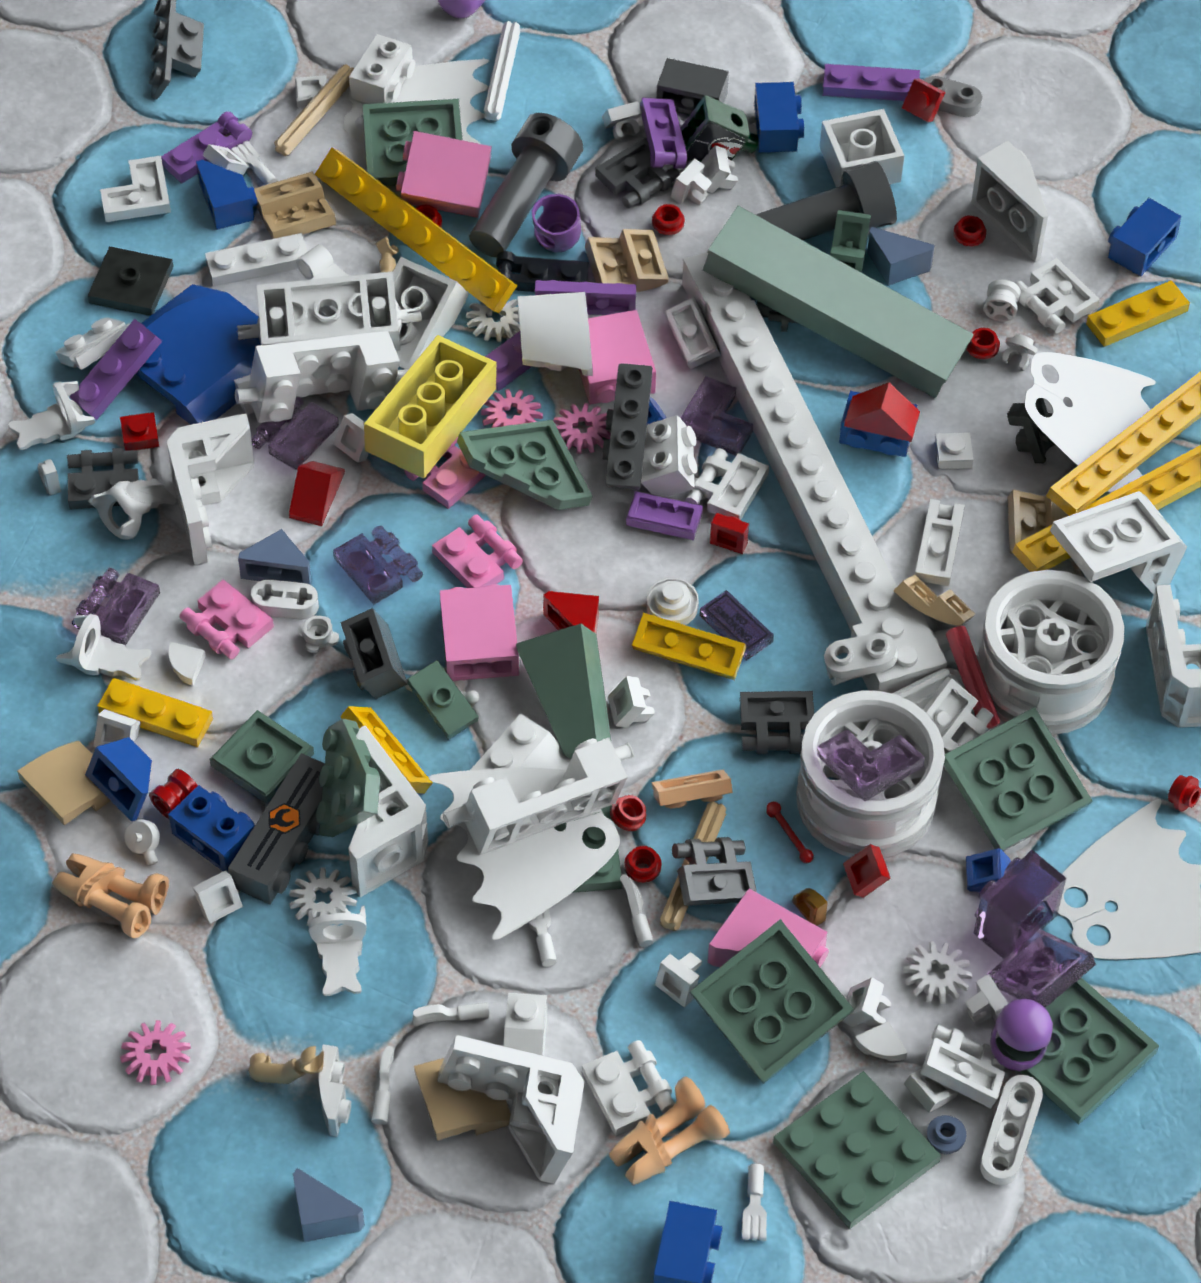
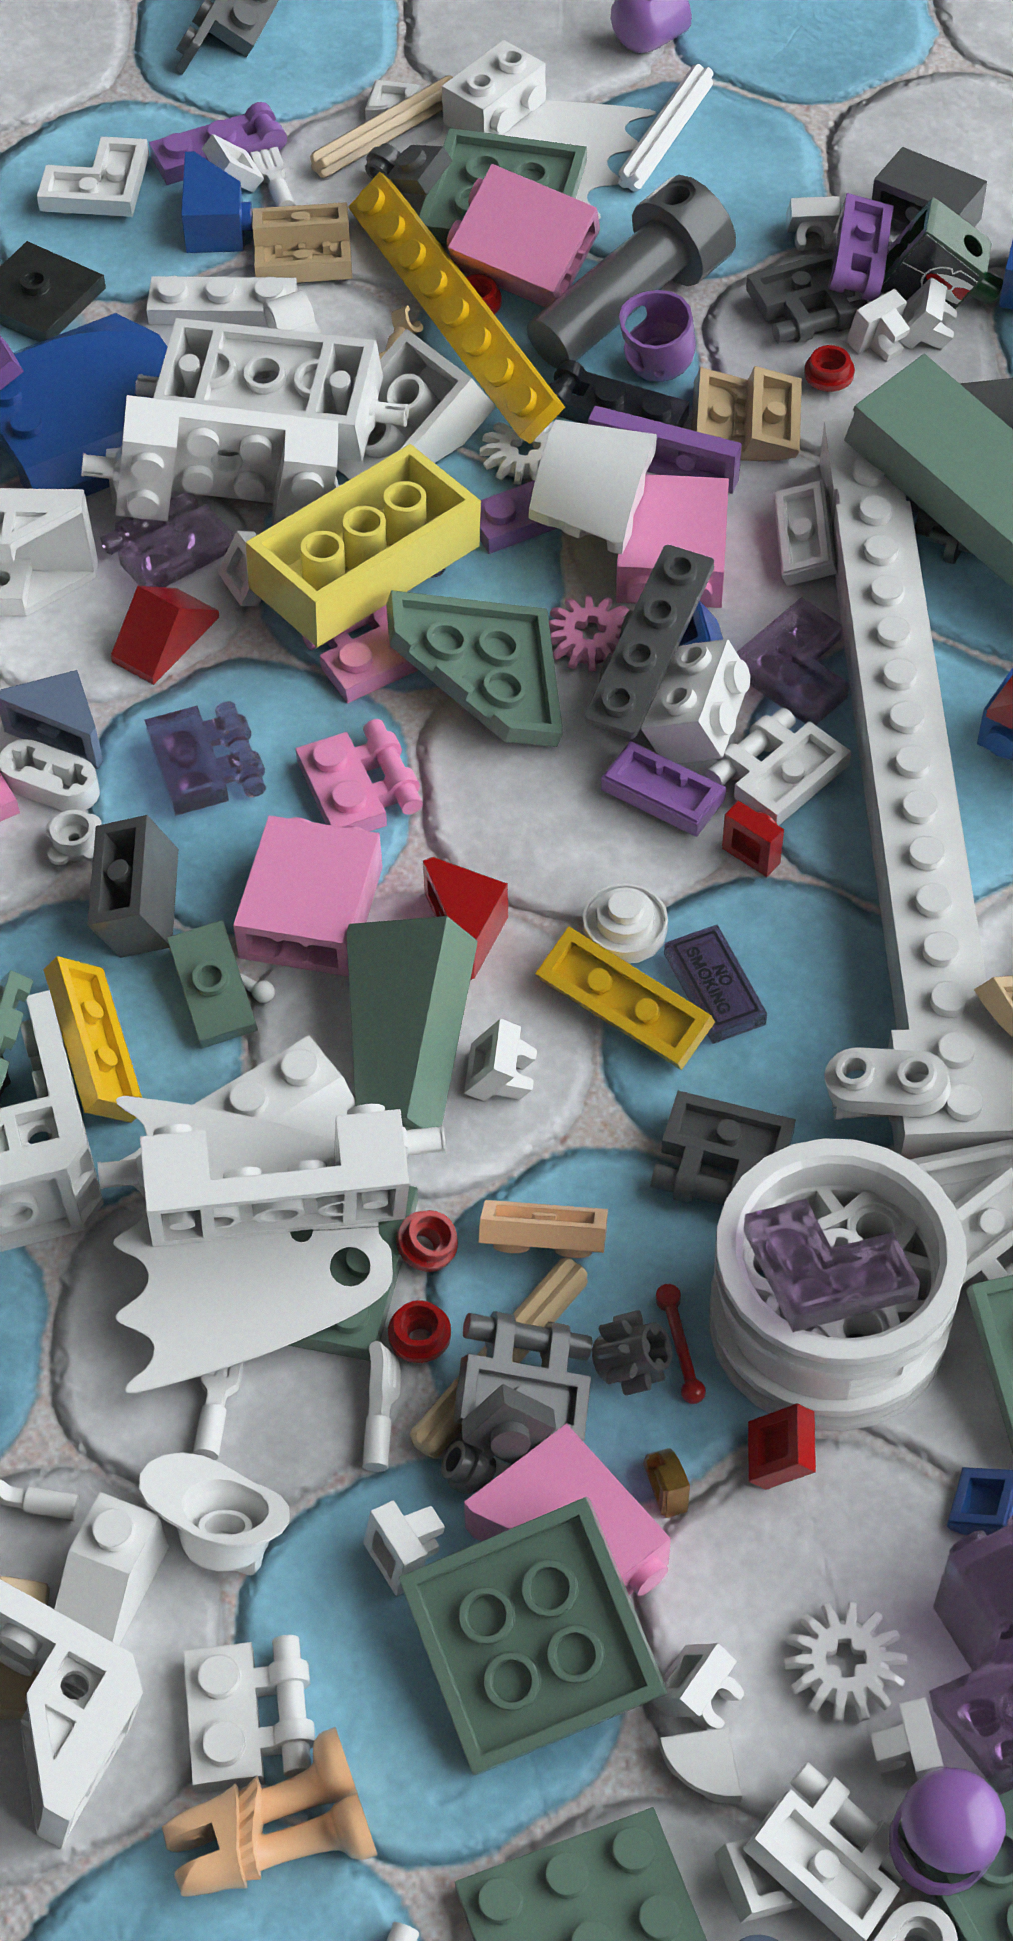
camera: 20 degrees right, 0 degrees up
bright pink gear [481,389,543,428] -> none
none -> white piece [139,1452,290,1575]
none -> dark grey plate [365,143,452,195]
none -> dark grey plate [441,1384,556,1494]
none -> dark grey gear [592,1310,672,1396]

